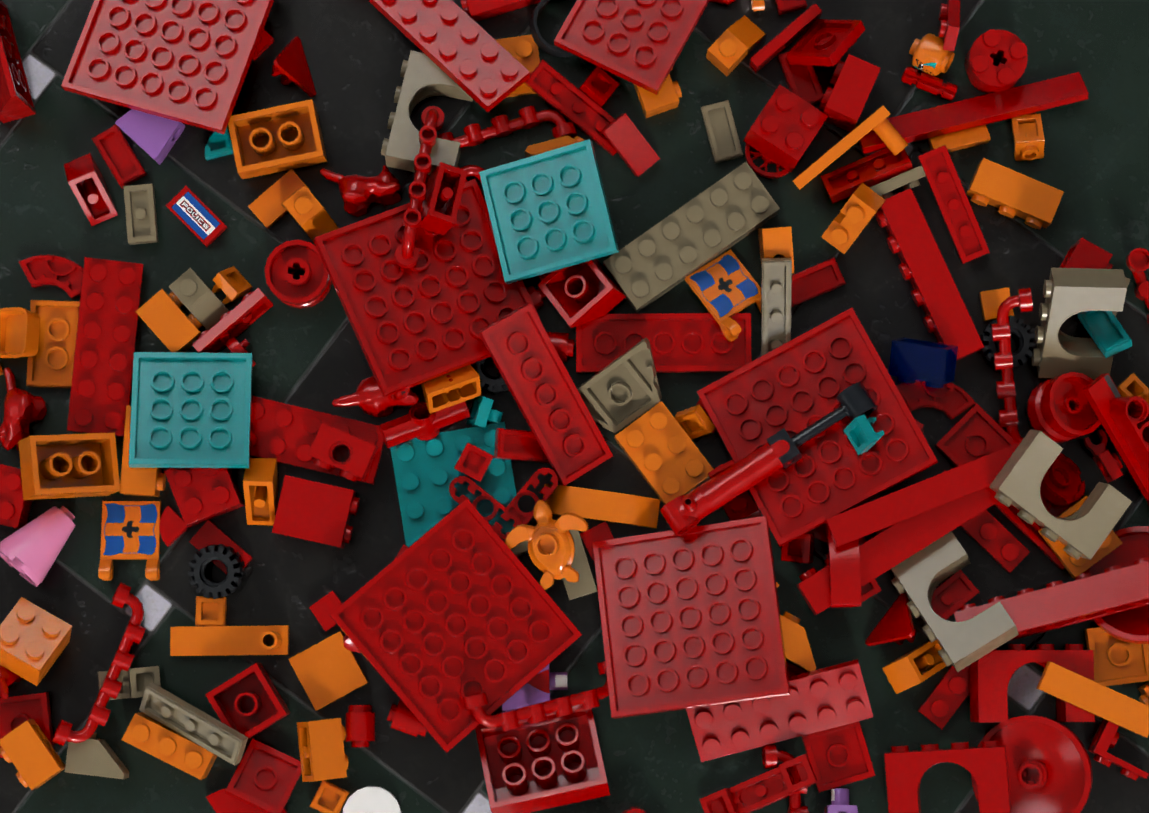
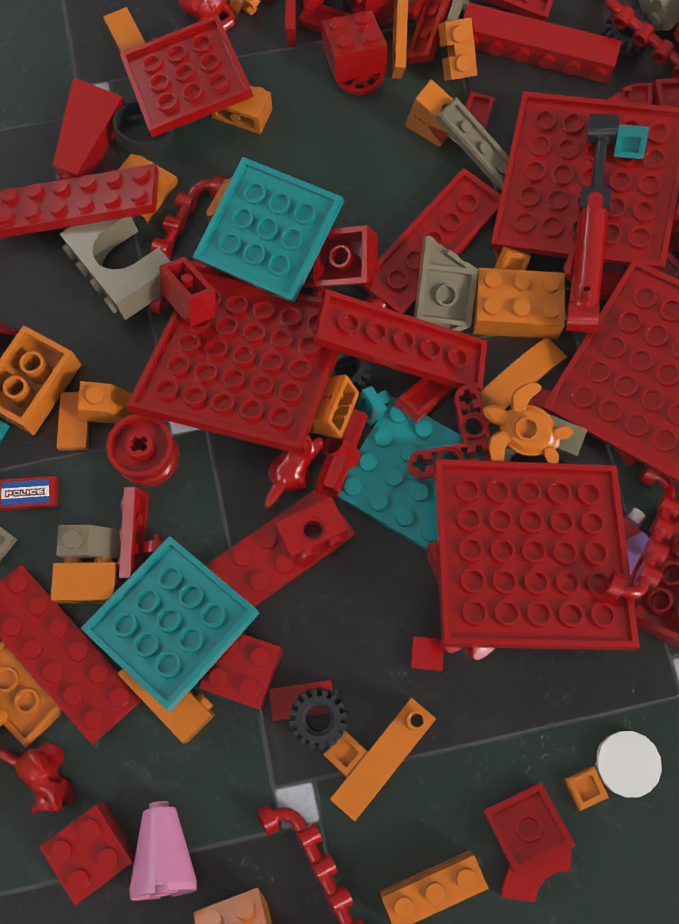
camera: 55 degrees left, 10 degrees down
orange brick [18,432,120,500] -> none
dark tan slope [97,666,161,700] -> none
orange flag [98,501,162,581] -> none
dark tan tile [139,682,248,766] -> none
red tile [159,505,189,547] -> none
red brick [205,663,291,739] -> none
orange tile [212,266,252,304] -> none
orange slope [243,458,278,526] -> none
red panel [272,475,360,549] -> none
orange tile [288,631,369,711] -> none
orange brick [297,718,349,782] -> none
red animal [320,165,401,216] -> none
red brick [345,705,375,748] -> none
red brick [387,700,427,737] -> none
red bar [395,106,445,268] -> none
red plate [454,443,494,483] -> none
red tile [524,59,617,156] -> none
red plate [579,66,619,107] -> none
red tile [601,113,660,177] -> none
dark tan brick [603,162,780,314] -> none
orange flag [684,249,761,341] -> none
dark tan tile [700,100,743,164] -> none
orange slope [706,15,766,77] -> none
clear blue brick [889,337,958,388] -> none
orange tile [979,287,1014,321] -> none

